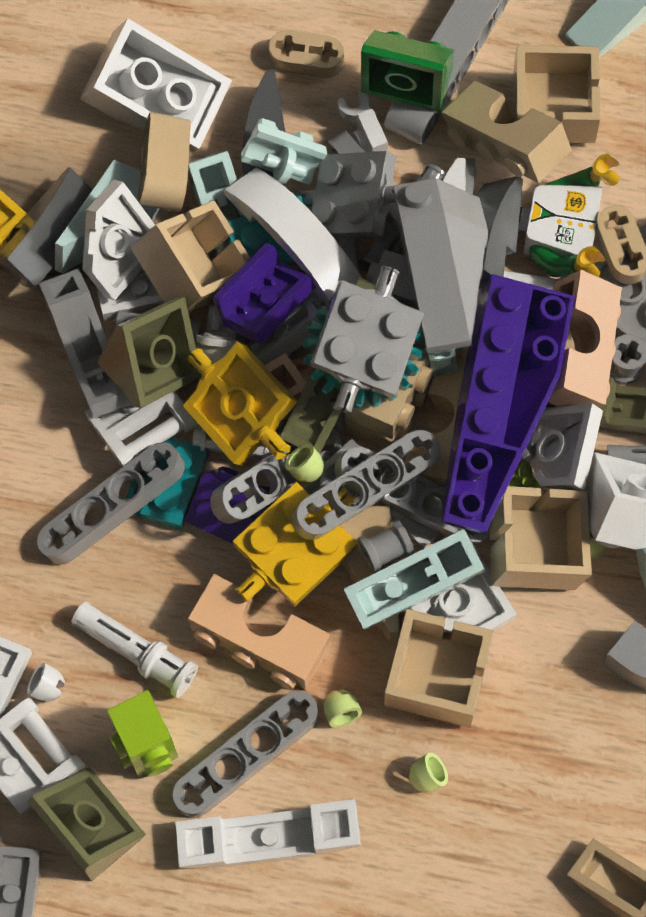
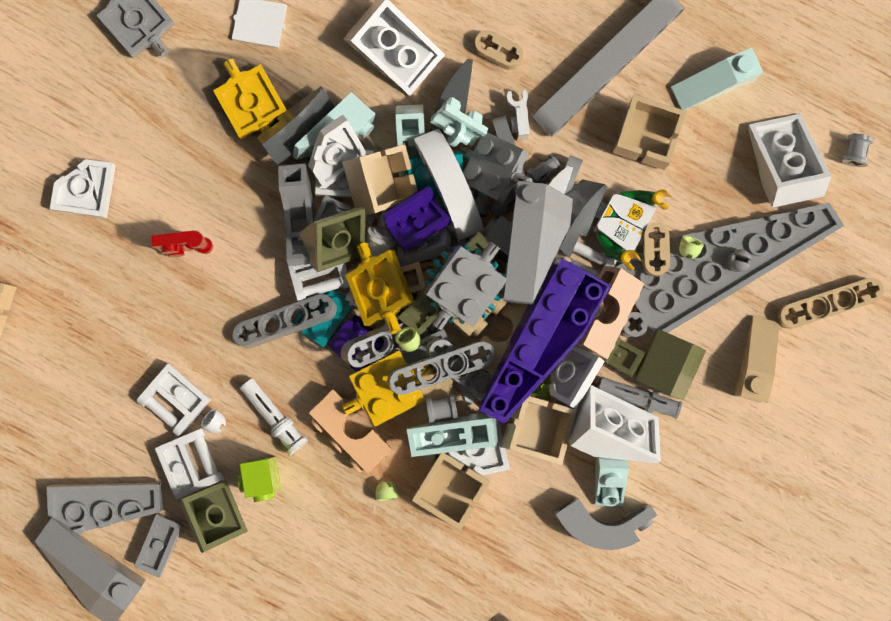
camera: 15 degrees right, 15 degrees up
tan beam [138,111,191,213] -> none
light grey beam [172,691,318,818] -> none
white slope [175,799,361,868] -> none
green slope [361,30,454,112] -> none
yellowish green hinge [409,753,448,792] -> none
tan arch [442,81,572,183] -> none

